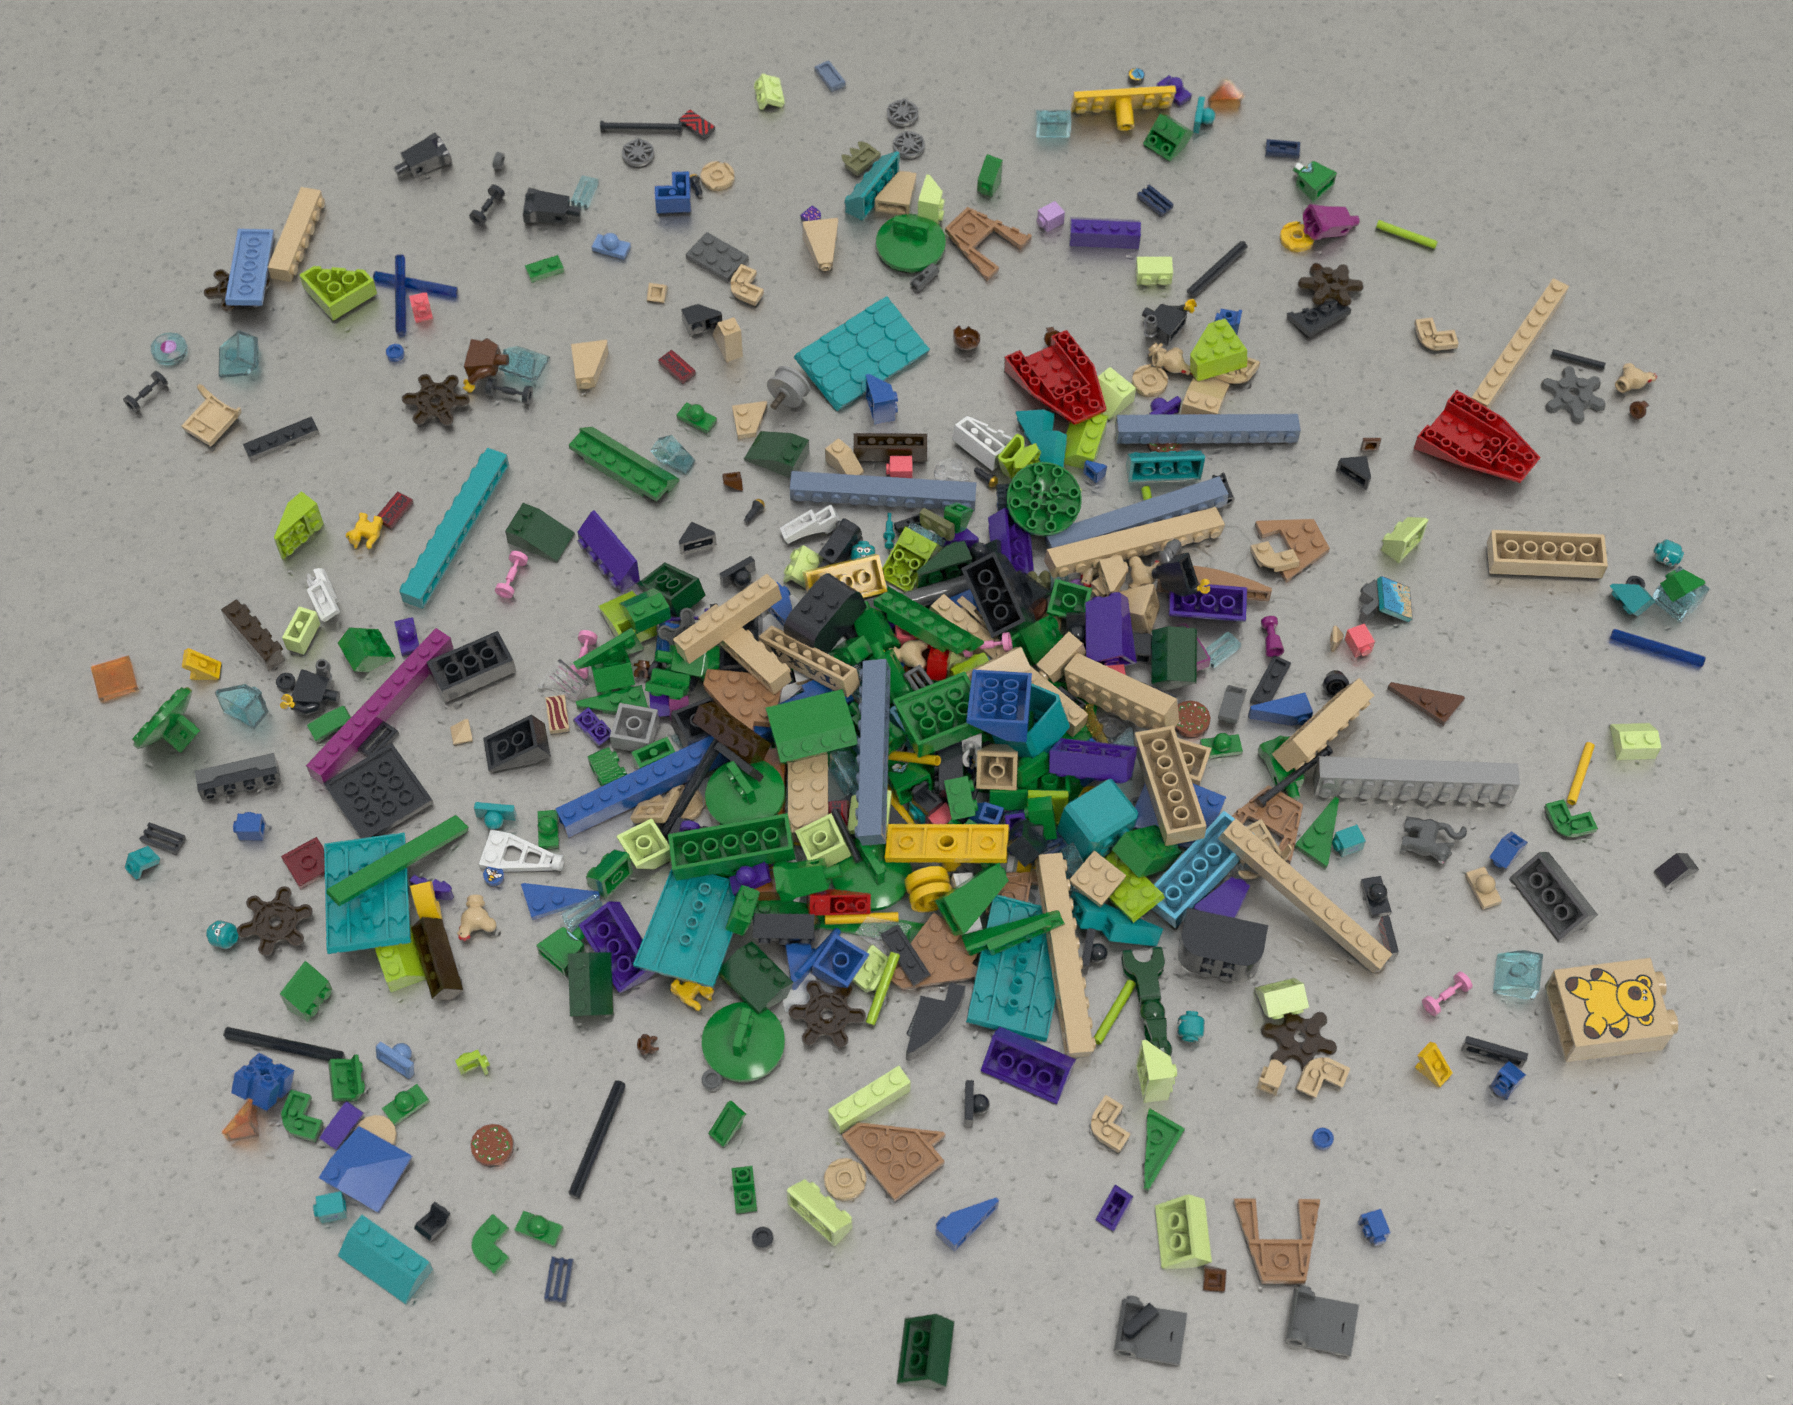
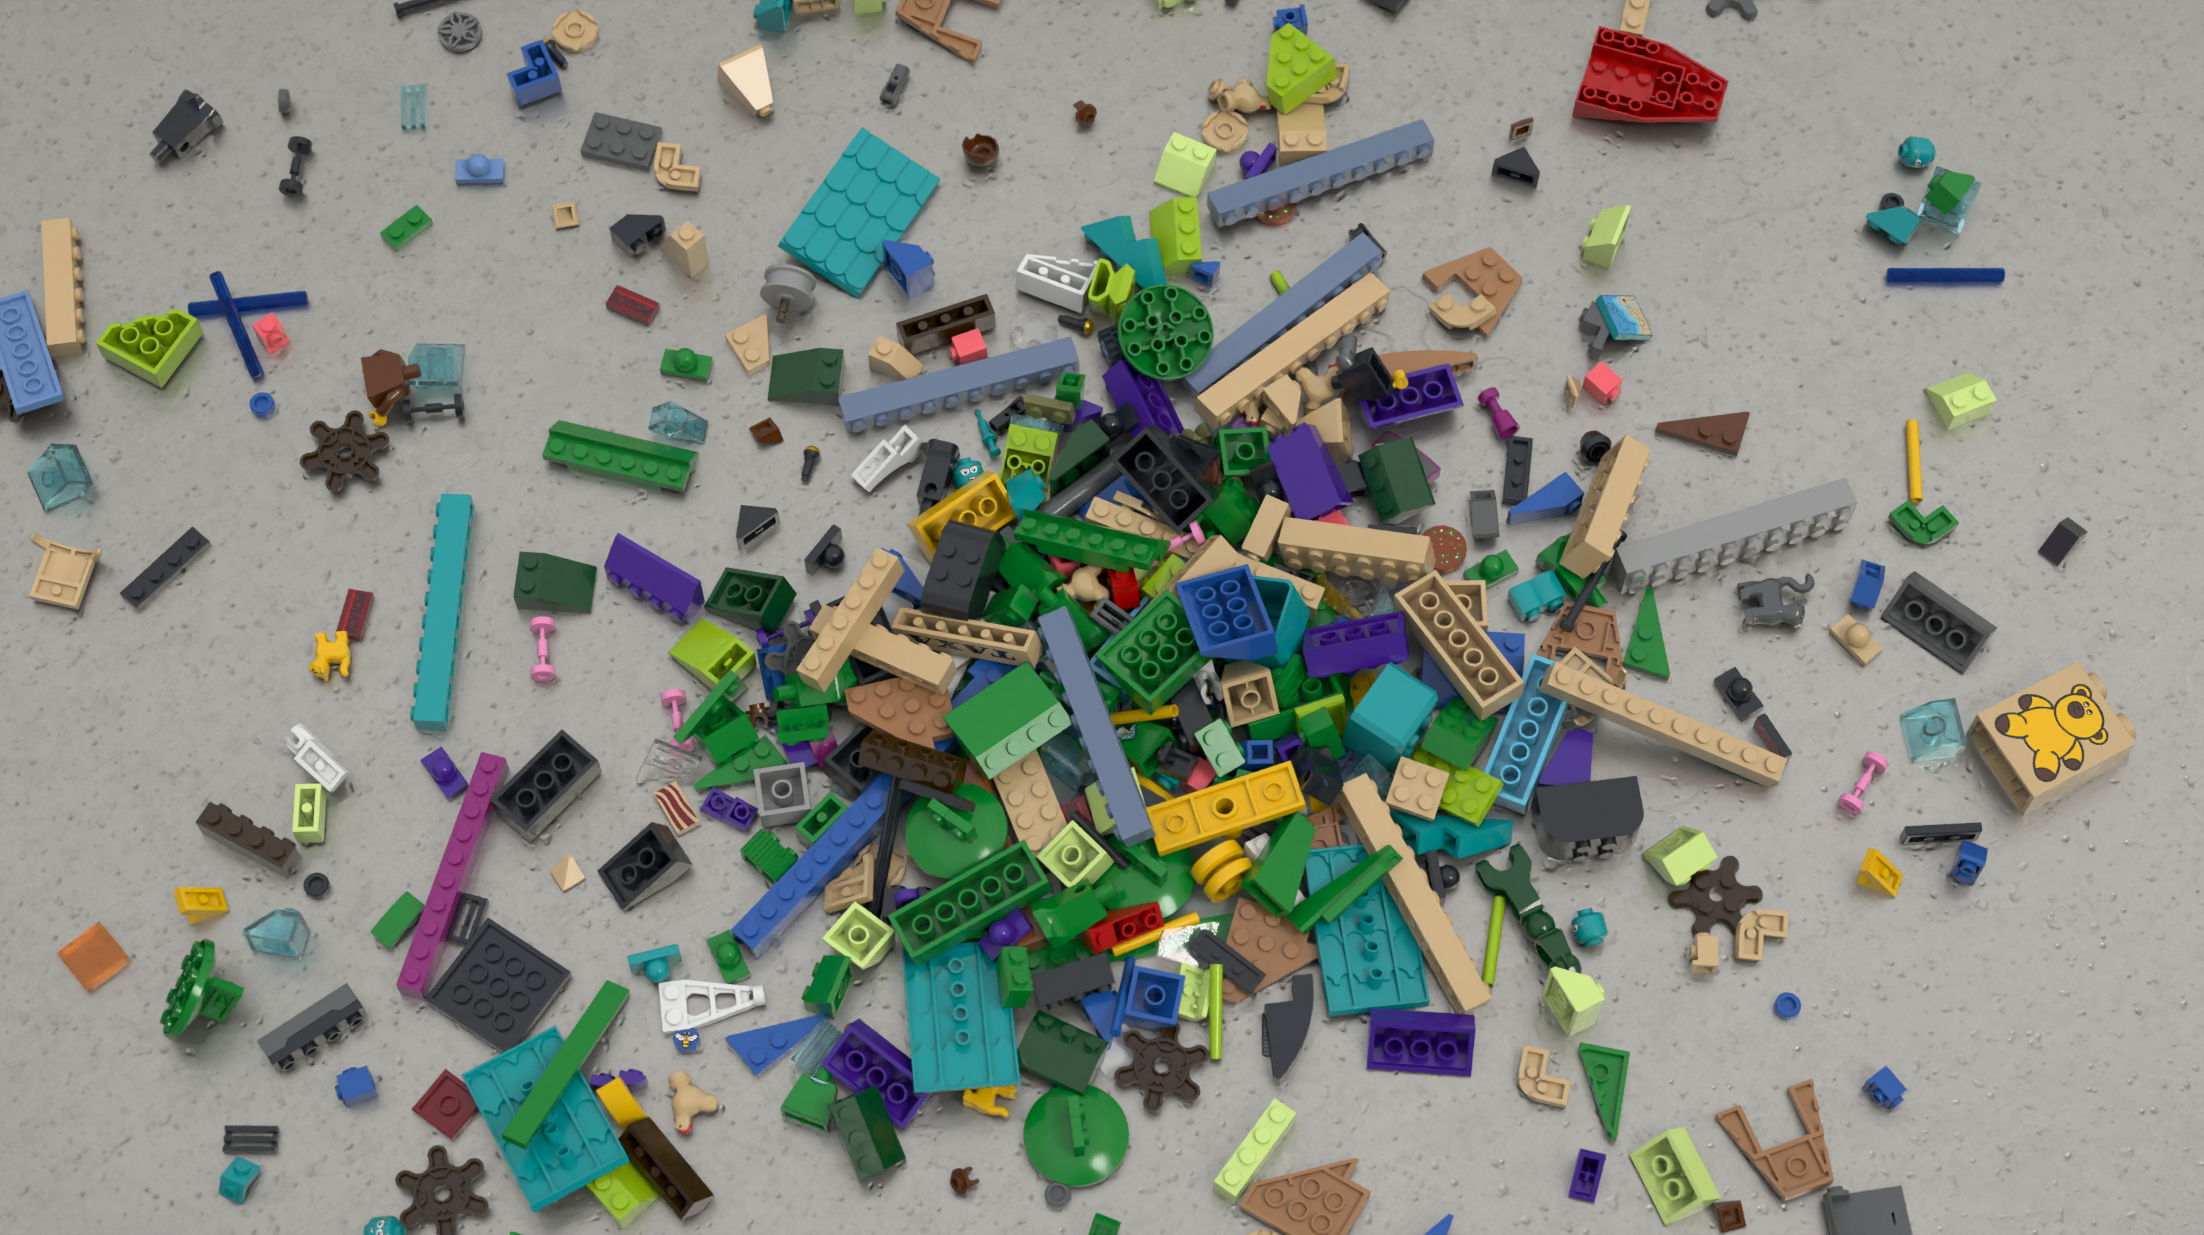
camera: 20 degrees left, 5 degrees up
lime slope [274,491,324,560] -> none
black torso [280,659,340,715] -> none
green slope [338,627,395,672] -> none
black piece [523,187,582,225] -> none
tan slope [571,340,609,389] -> none
green slope [619,588,671,634] -> none
yellowish green bracket [783,545,819,589] -> none
dark purple tile [800,205,821,221] -> none
green bracket [876,214,946,273] -> none
black tile [964,1080,990,1128] -> none
red wedge [1004,330,1107,425] -> none
teal slope [1126,450,1205,482] -> none
black torso [1142,299,1197,346] -> none
clear light blue tile [1206,631,1241,668] -> none
teal brick [1332,825,1366,858] -> none
tan brick [1487,530,1608,578] -> none
none -> teal slope [1006,468,1046,521]
none -> teal brick [1507,570,1567,621]

